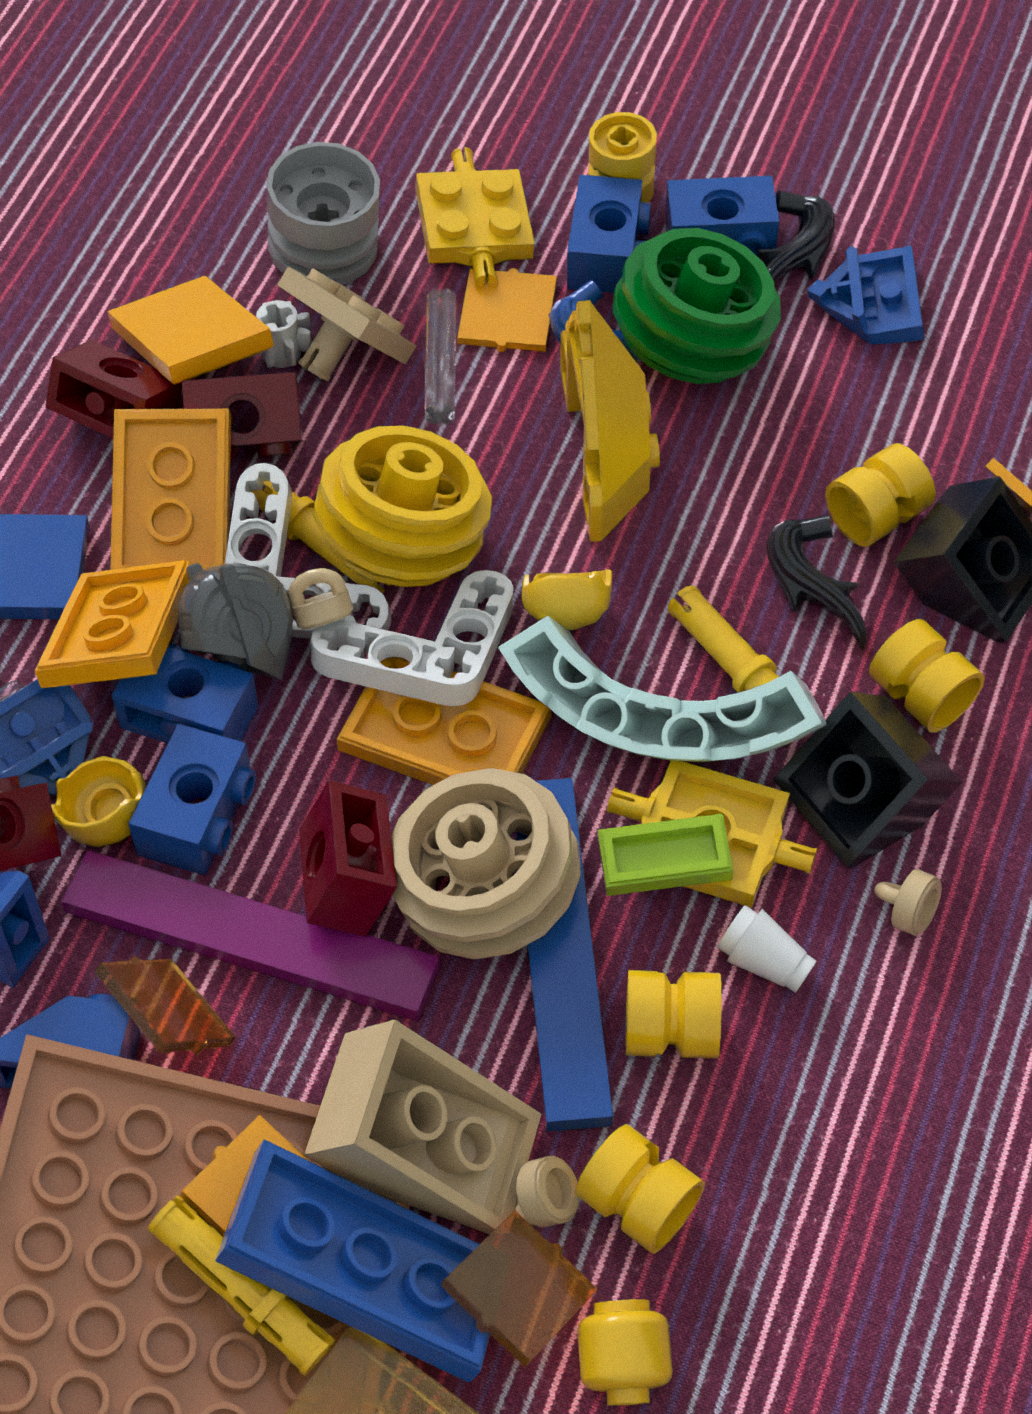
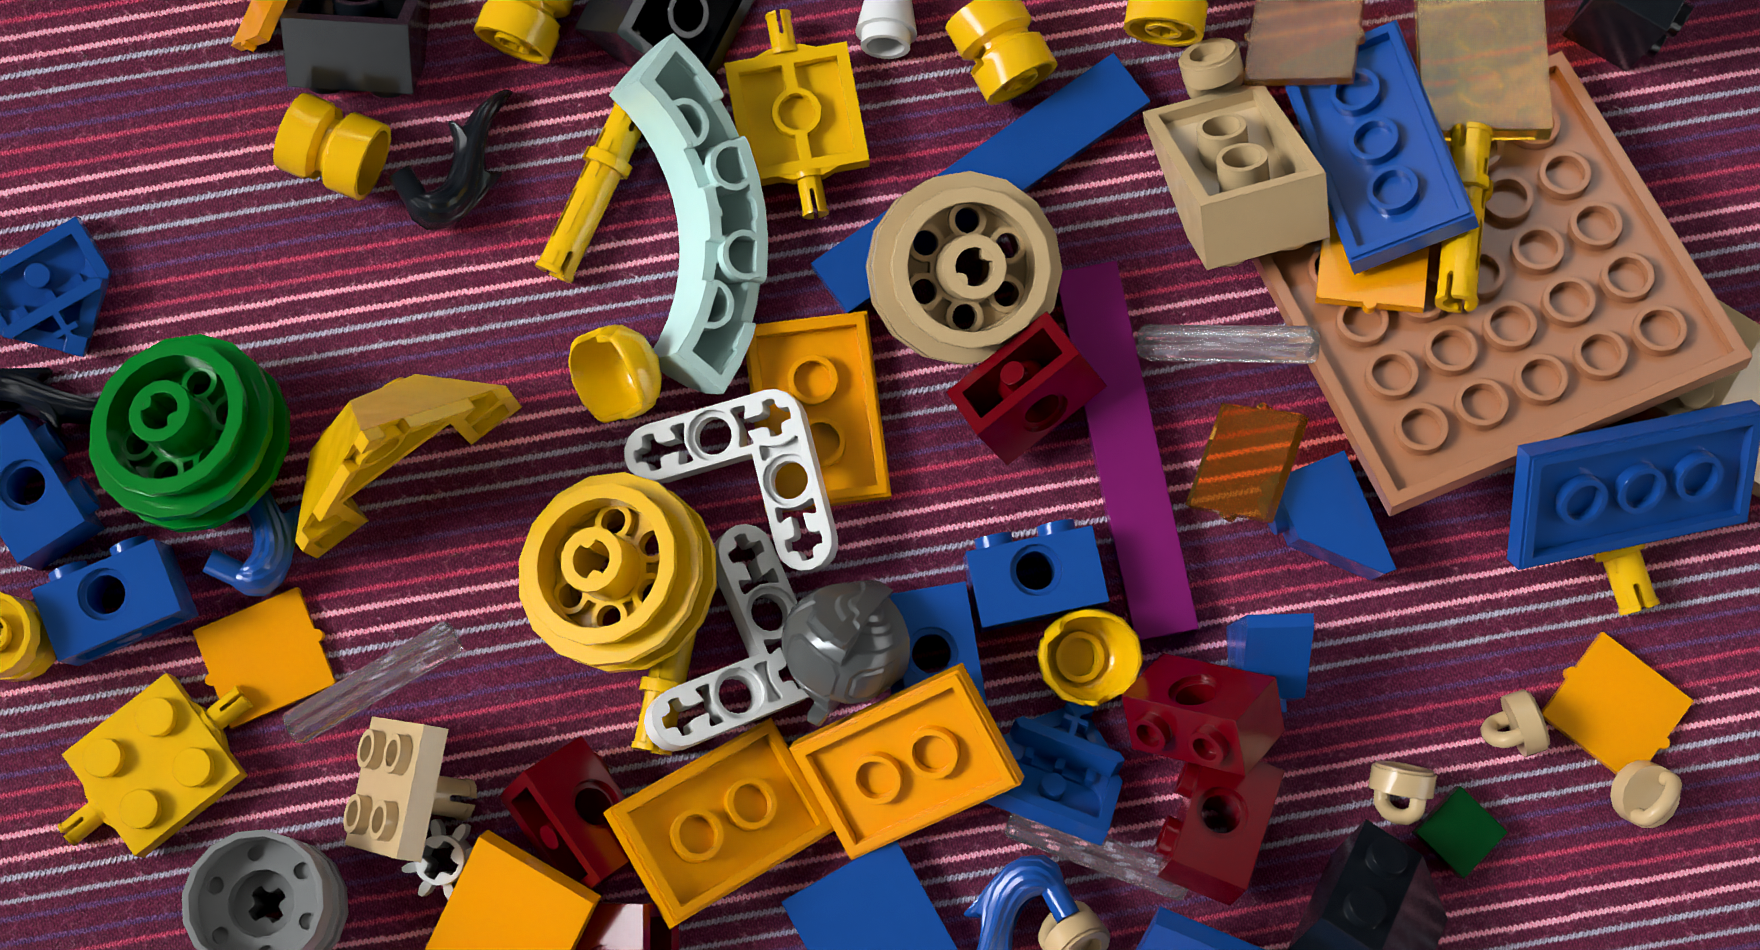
camera: 125 degrees left, 25 degrees up
tan tile [288,568,354,630] -> none
lime tile [598,813,733,896] -> none
none -> clear axle [1136,324,1321,364]

